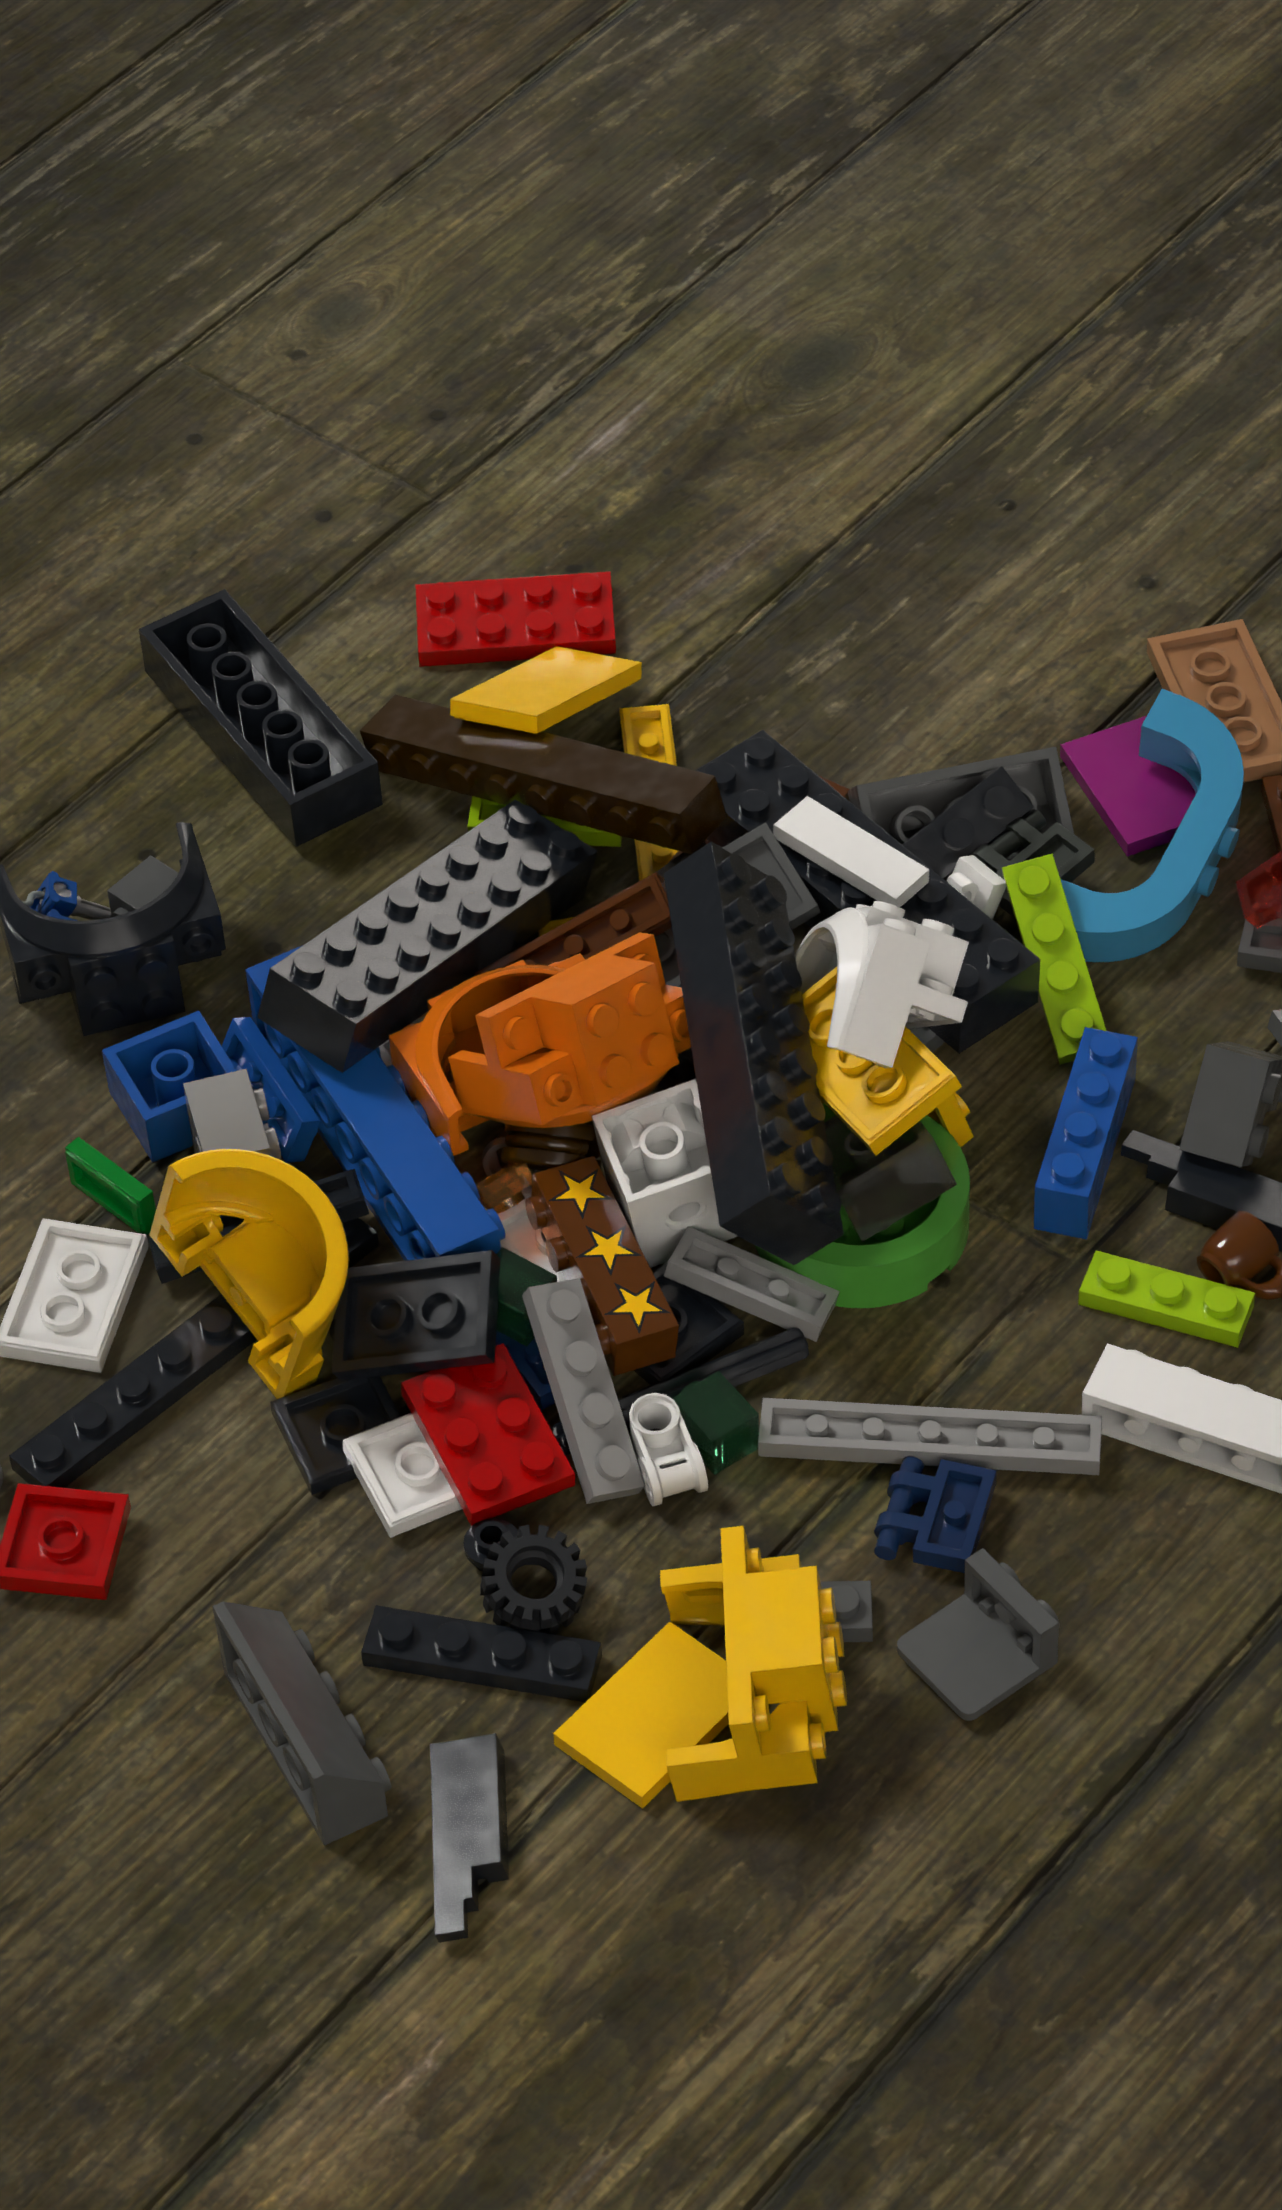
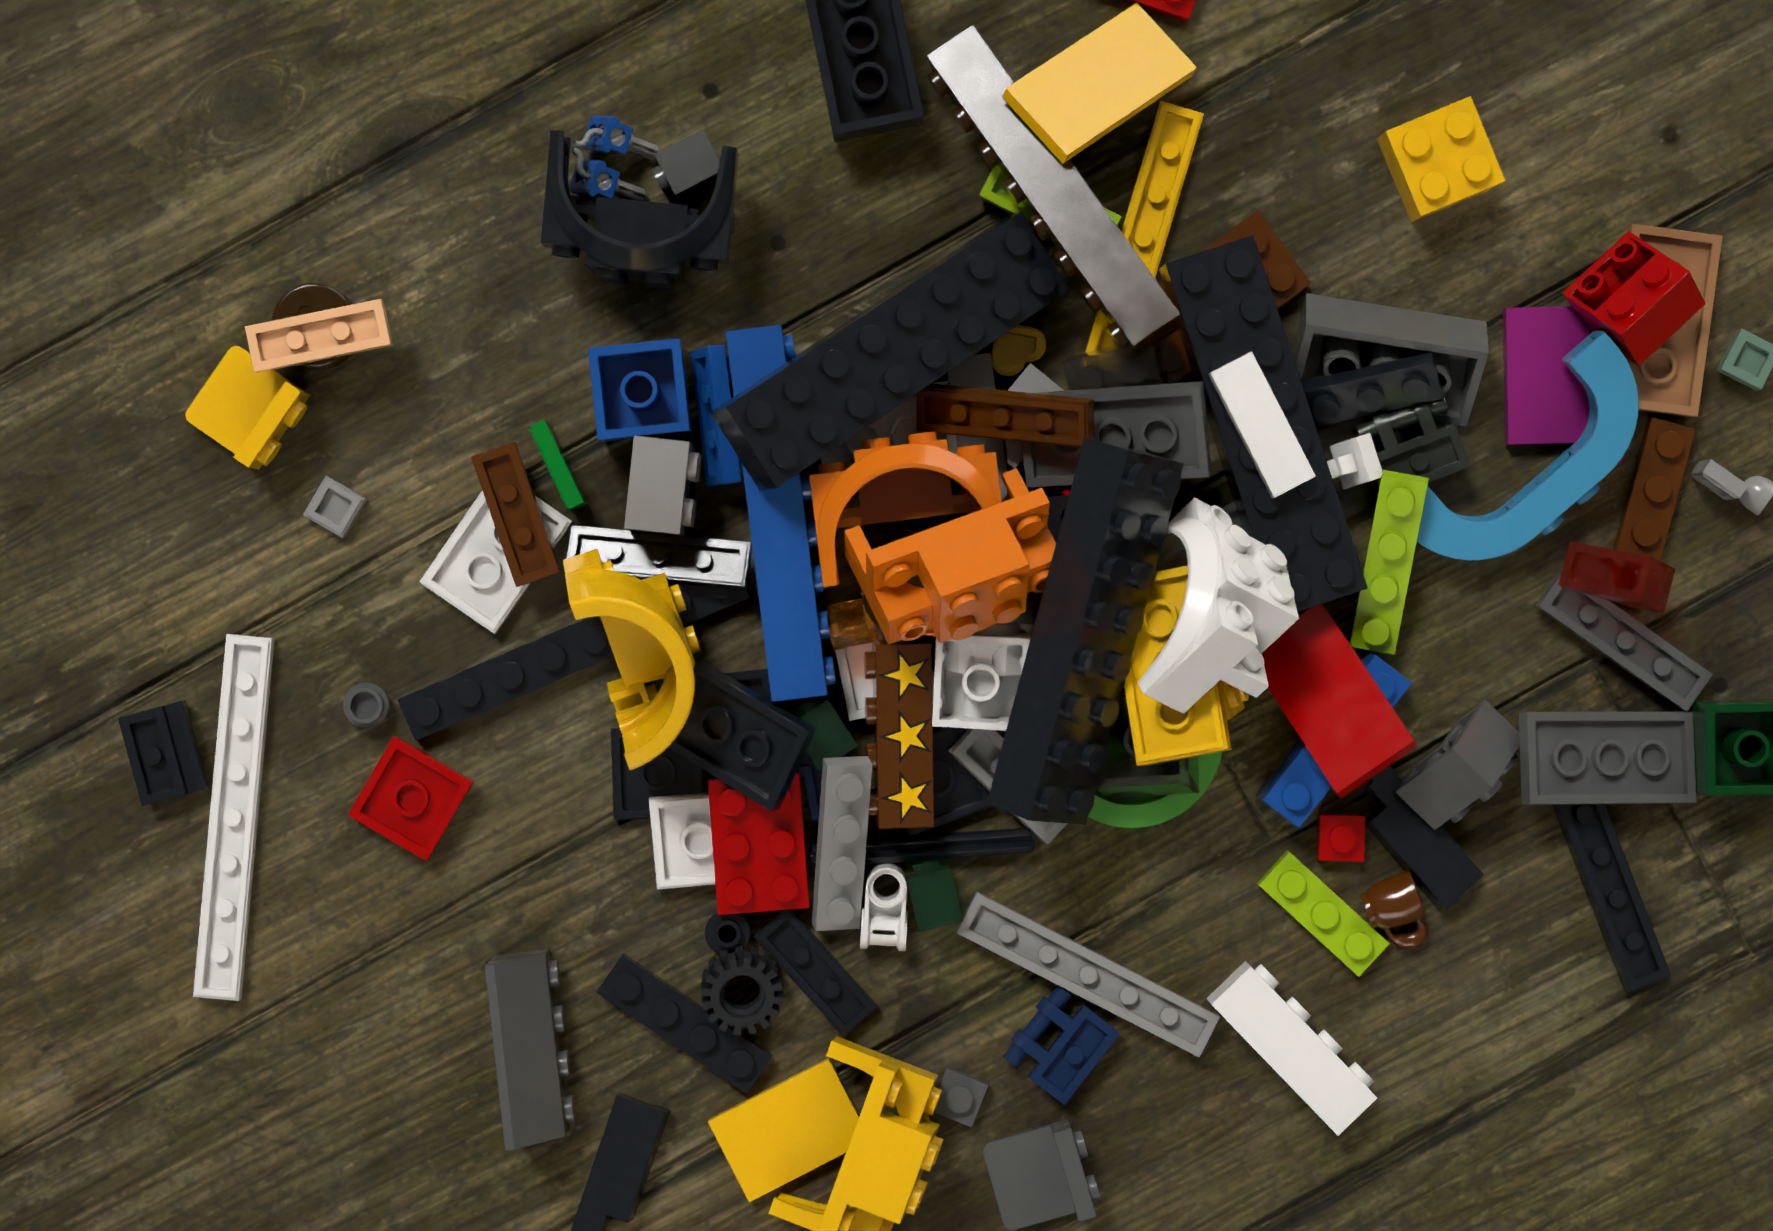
camera: 15 degrees right, 40 degrees up
none -> reddish brown plate [471,442,561,587]
none -> black tile [754,909,879,1038]
none -> red tile [1262,603,1418,798]
none -> red plate [1316,814,1365,862]
none -> yellow brick [1377,96,1506,222]
none -> red slope [1562,231,1706,367]

